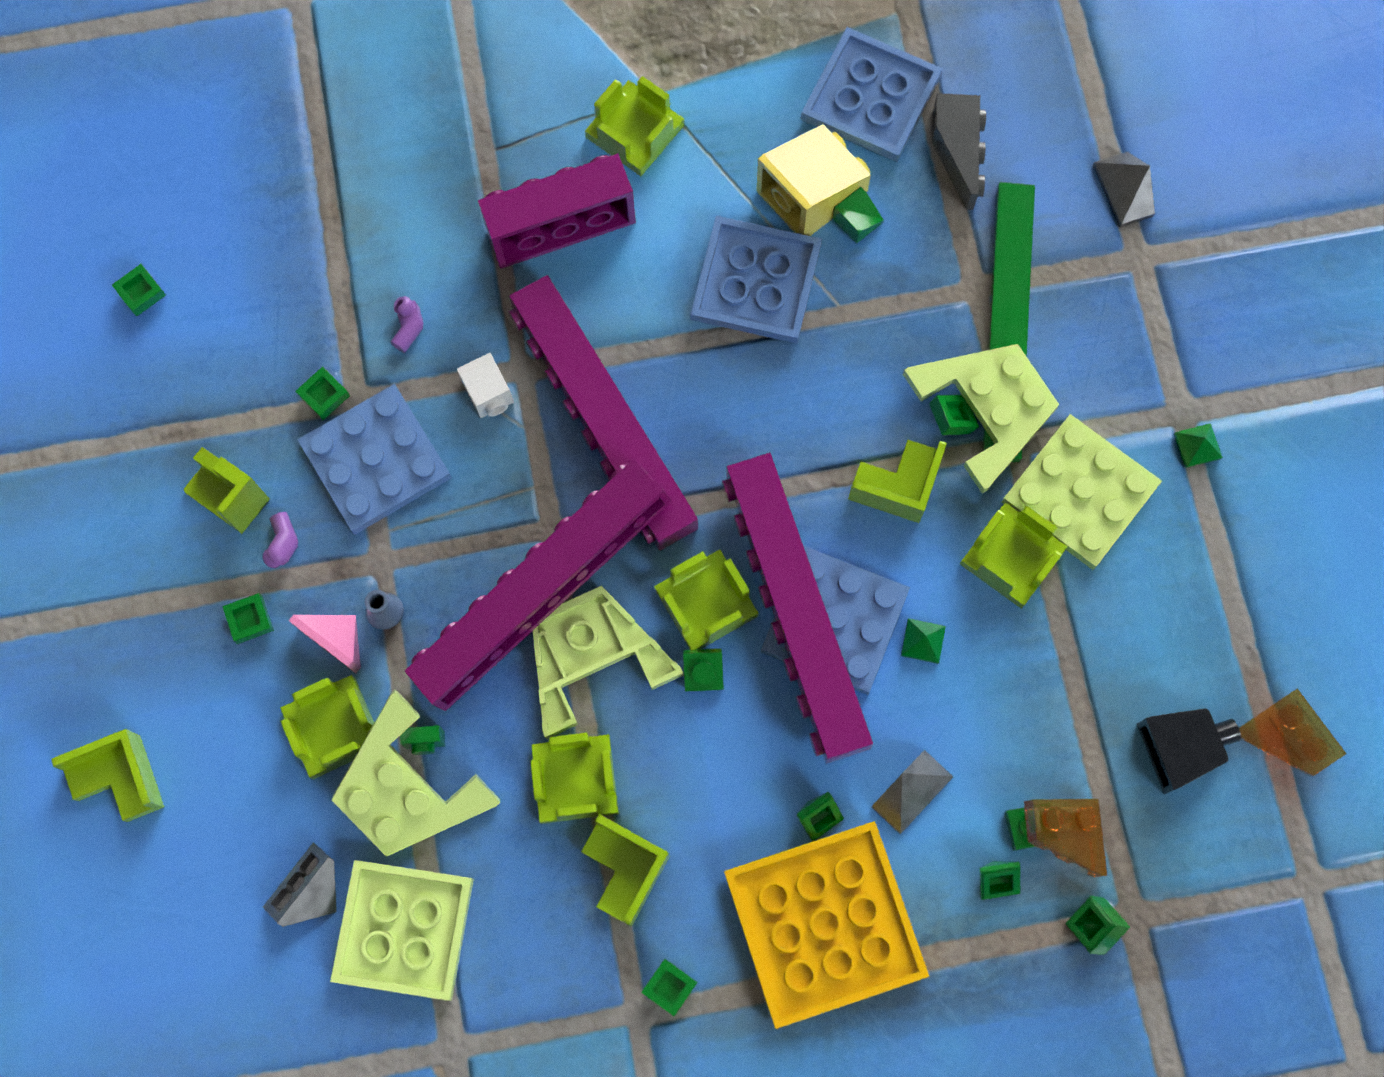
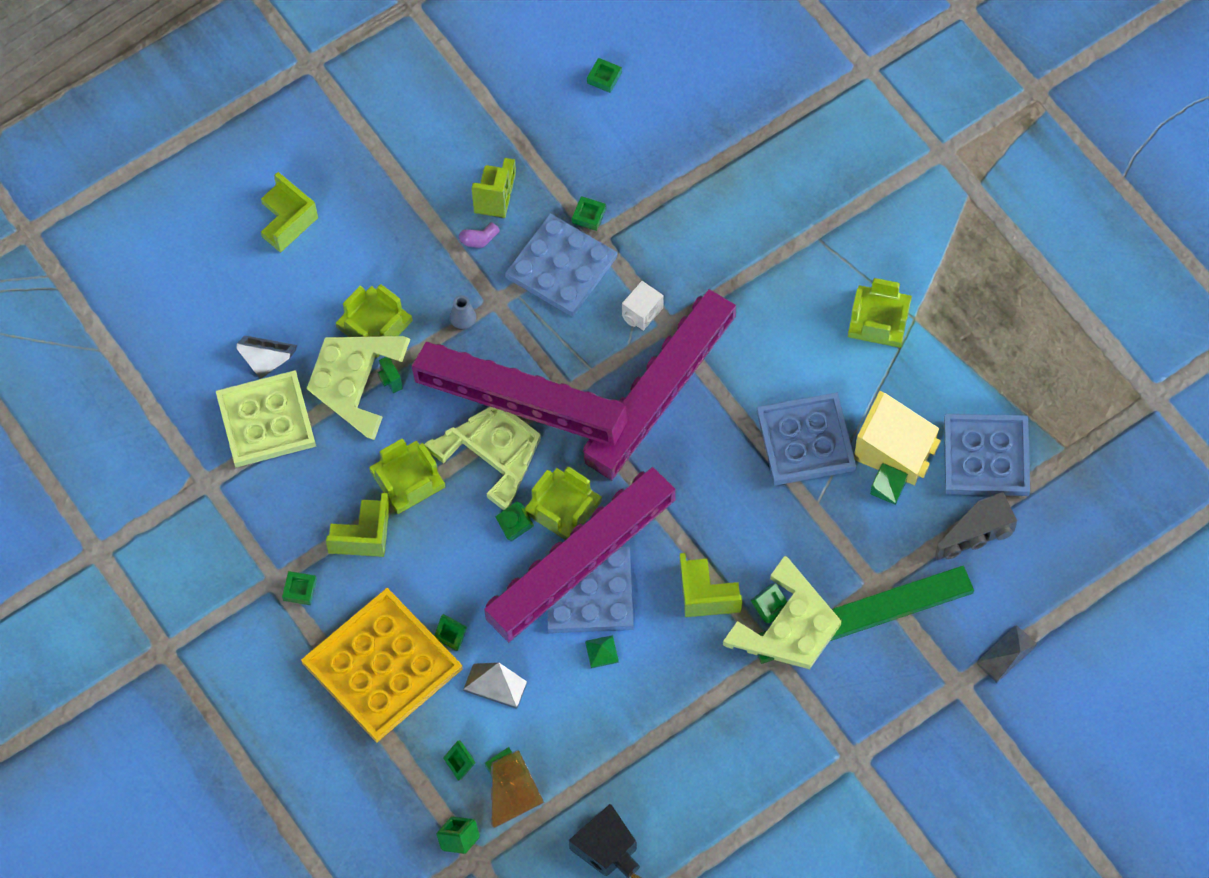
camera: 65 degrees right, 10 degrees down
green plate [222,593,274,644] -> none
bright pink slope [289,615,361,673] -> none
medium lavender arm [390,296,424,353] -> none
magenta brick [478,153,636,269] -> none
lime panel [960,502,1068,609] -> none
yellowish green plate [1002,414,1162,570] -> none
green slope [1174,423,1223,468] -> none

